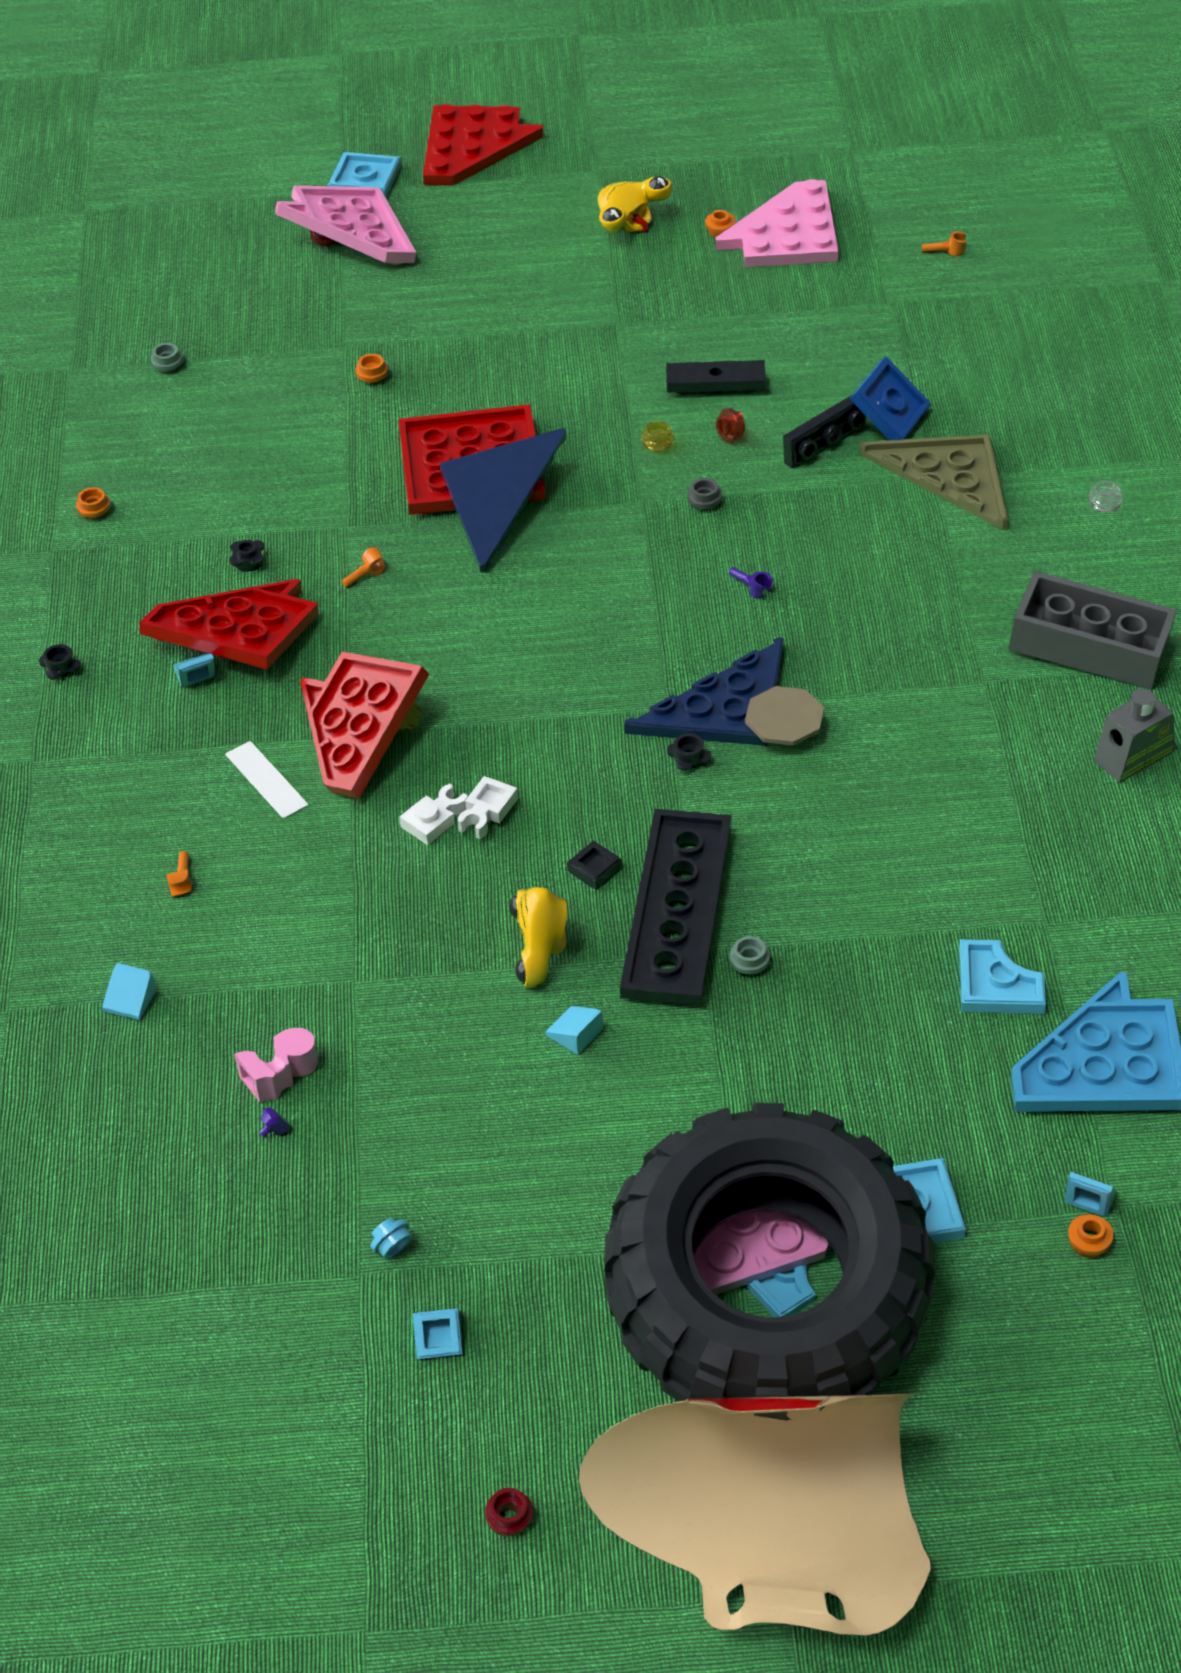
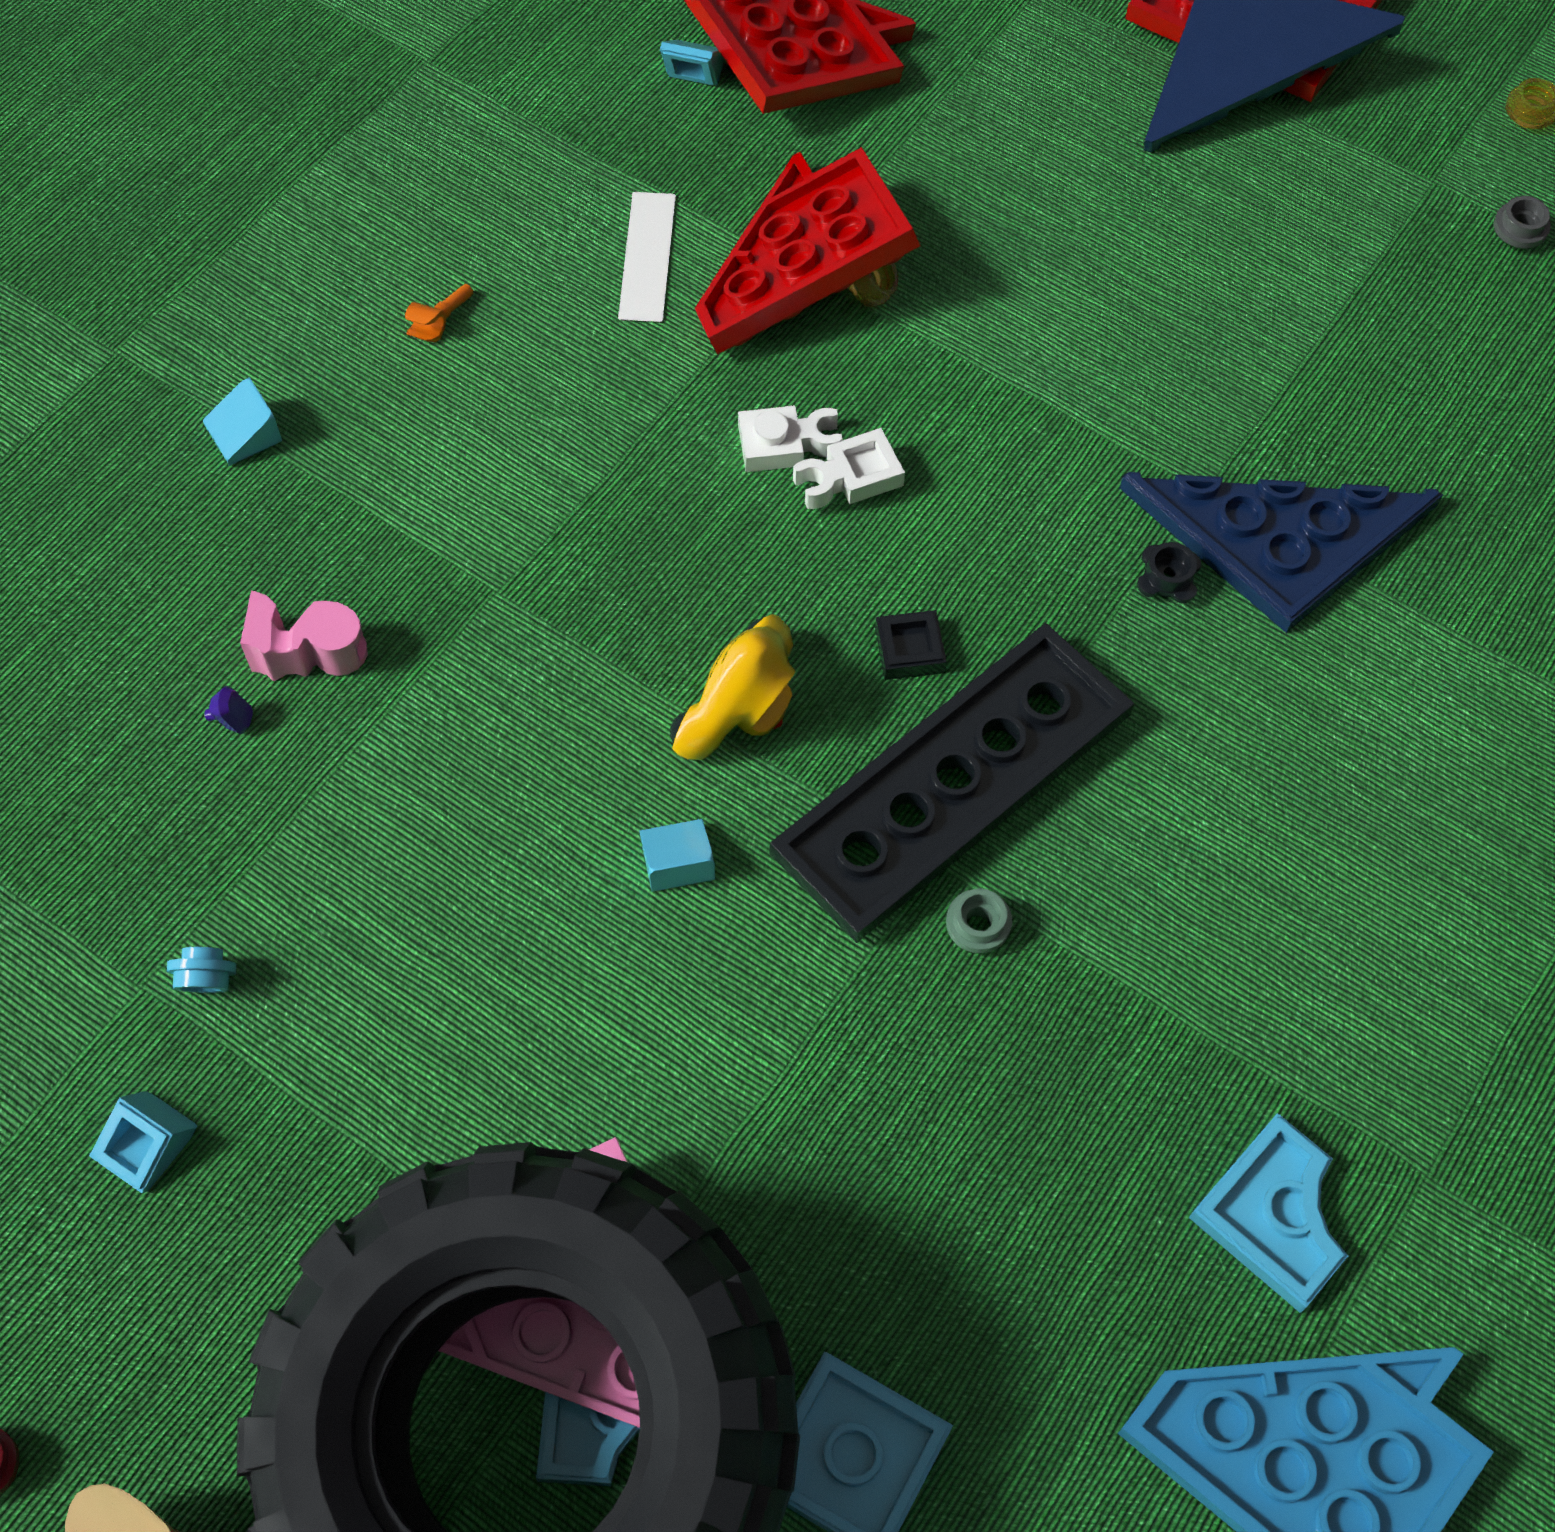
camera: 35 degrees right, 15 degrees up
orange hand [341,547,385,588] -> none
dark purple hand [729,567,773,599] -> none
dark tan piece [745,686,824,746] -> none

